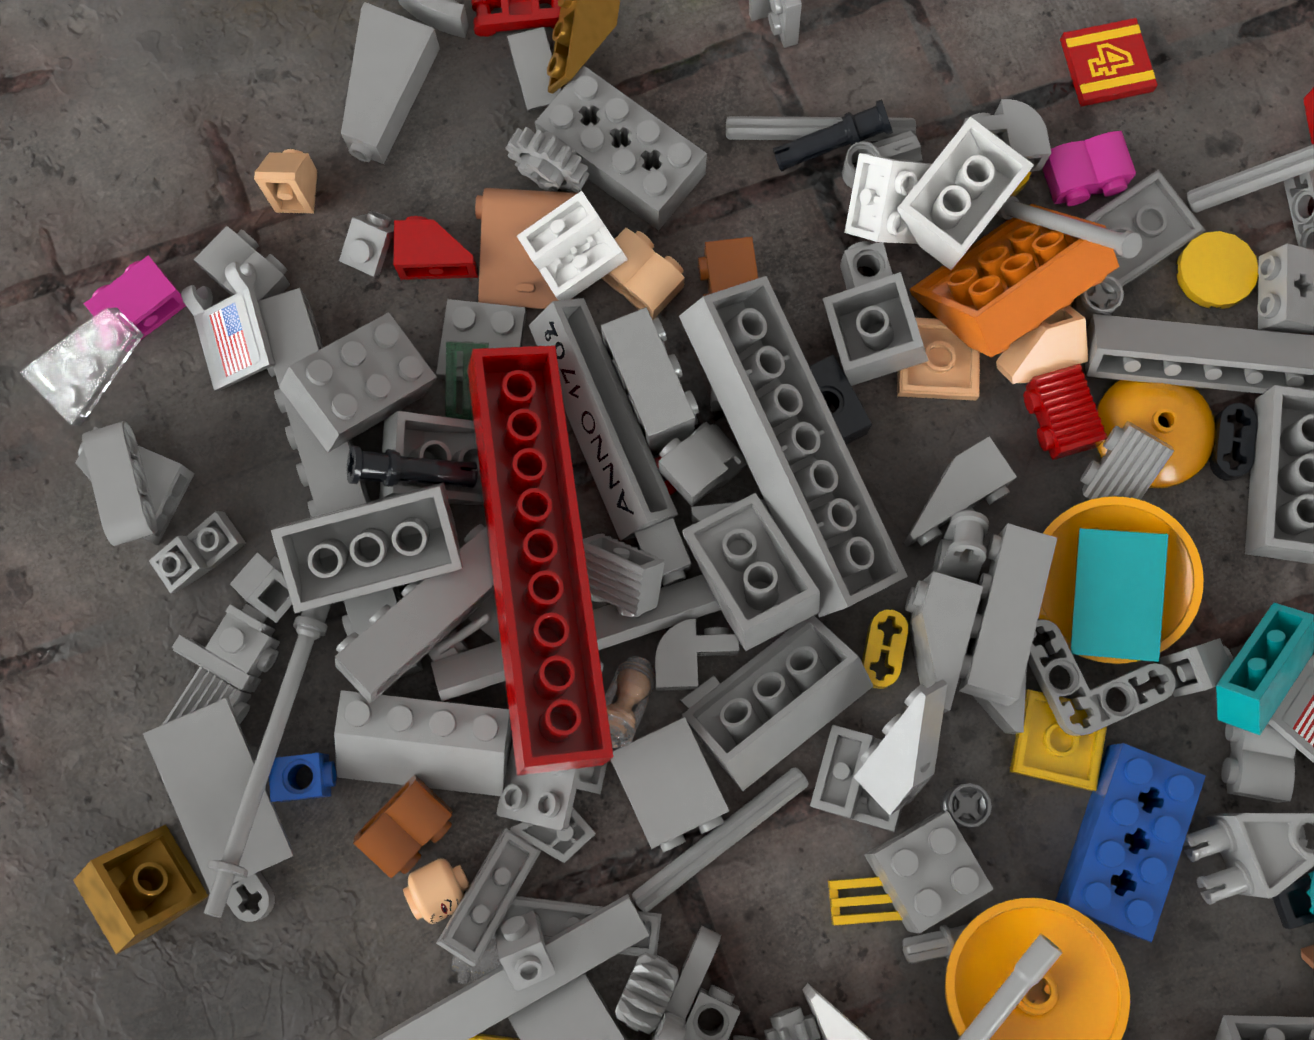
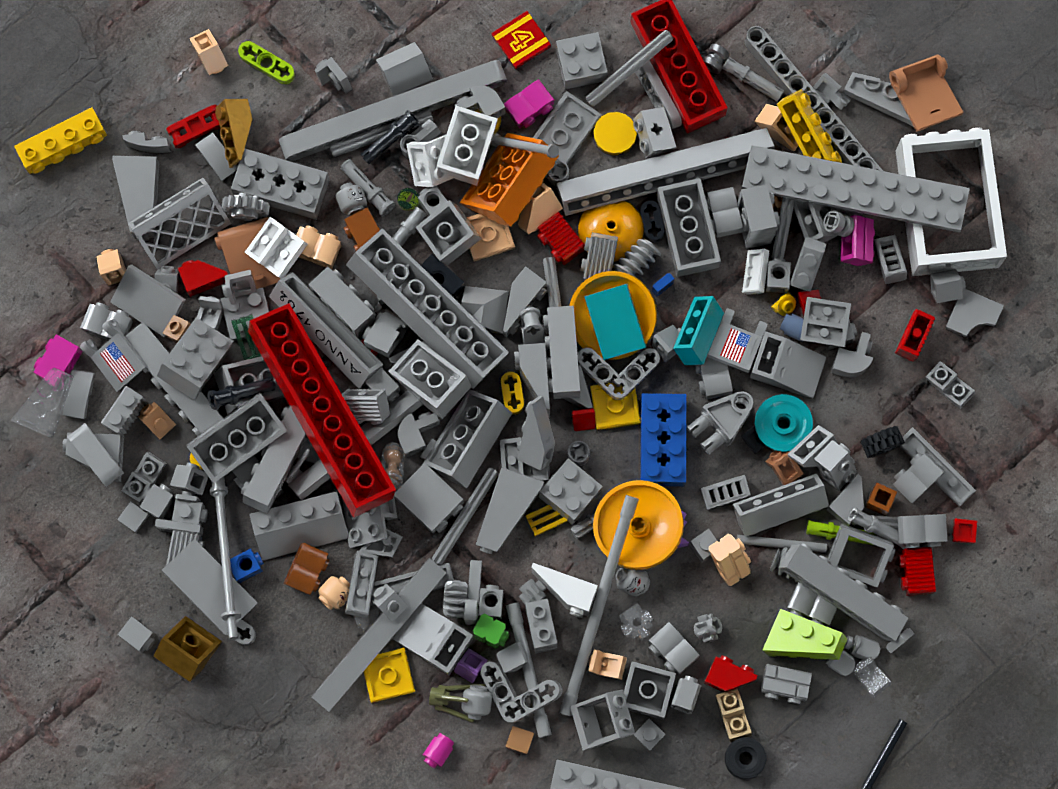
camera: 20 degrees left, 0 degrees up
none -> light grey slope [62,369,95,419]
none -> light grey brick [101,386,147,437]
none -> light grey tile [110,264,186,337]
none -> light grey tile [117,502,150,533]
none -> light grey brick [117,616,156,653]
none -> light grey fence [128,178,232,269]
none -> medium nougat bracket [138,402,176,440]
none -> light grey brick [140,484,175,520]
none -> medium nougat bracket [162,315,191,344]
none -> light grey bracket [197,296,224,331]
none -> light grey bracket [222,270,256,305]
none -> light grey beam [279,60,507,161]
none -> light grey head [336,183,367,216]
none -> light grey pin [340,159,396,217]
none -> light grey slope [376,42,433,96]
none -> light grey pin [392,207,427,247]
none -> clear green tile [397,188,419,211]
none -> light grey slope [461,286,509,334]
none -> light grey slope [476,468,545,554]
none -> light grey axle [543,257,561,307]
none -> light grey brick [556,32,608,89]
none -> red slope [572,408,596,432]
none -> light grey piece [613,239,661,277]
none -> blue tile [652,273,675,297]
none -> light grey slope [701,475,751,510]

